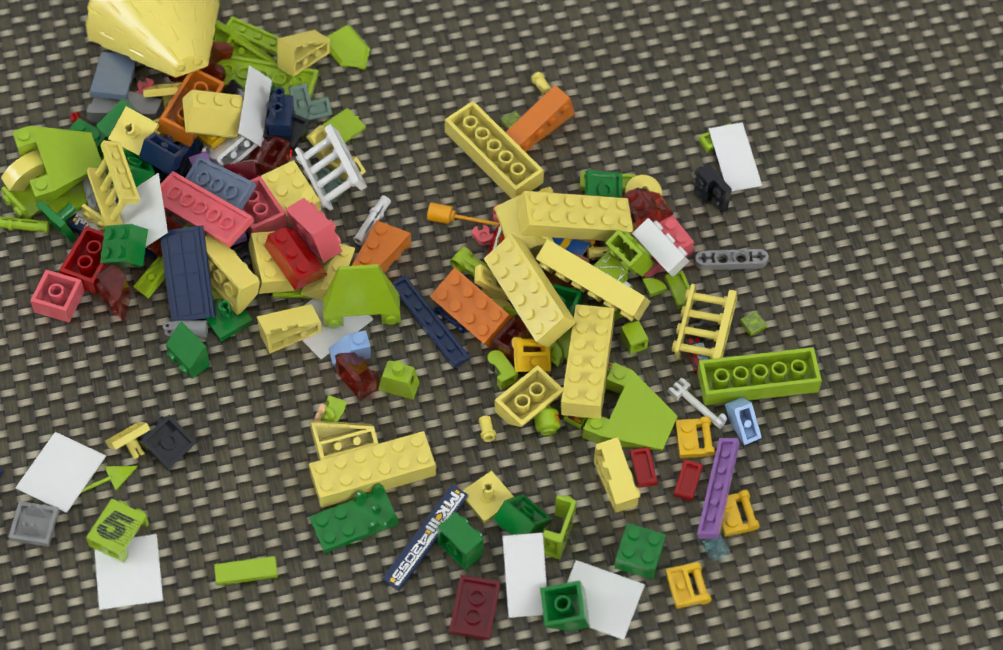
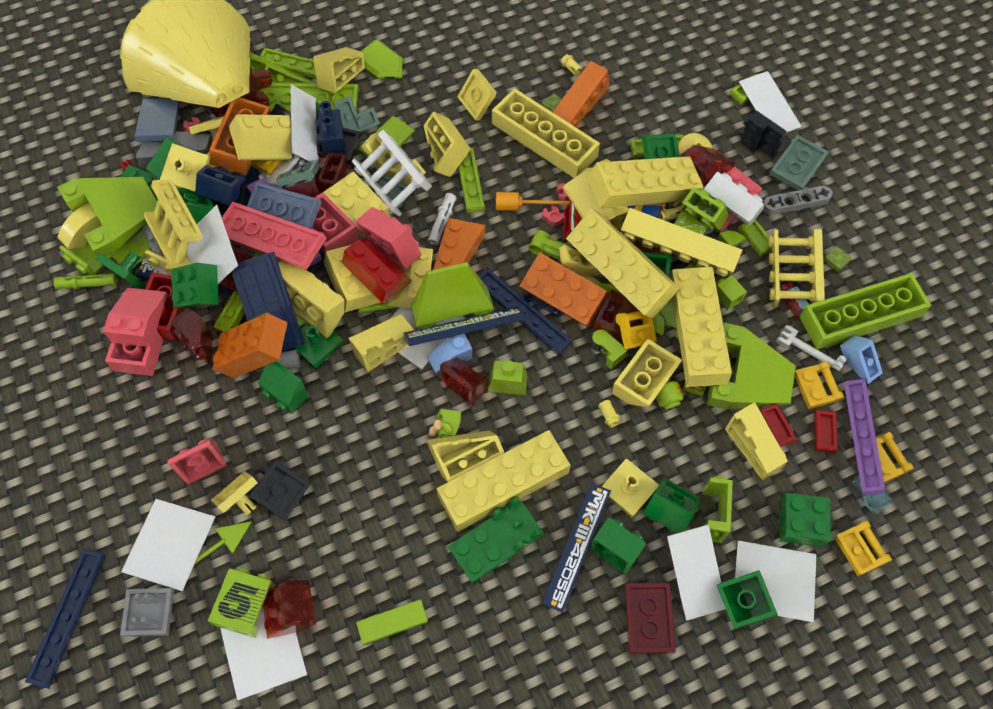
camera: 10 degrees left, 5 degrees up
none -> coral slope [103,288,167,347]
none -> coral slope [167,438,227,485]
none -> orange brick [213,313,288,378]
none -> clear red slope [262,580,316,639]
none -> sand green plate [276,159,320,188]
none -> dark blue tile [403,307,524,346]
none -> light yellow wedge [424,111,471,177]
none -> light yellow tile [457,69,497,120]
none -> lime tile [458,148,485,213]
none -> sand green plate [769,135,829,190]

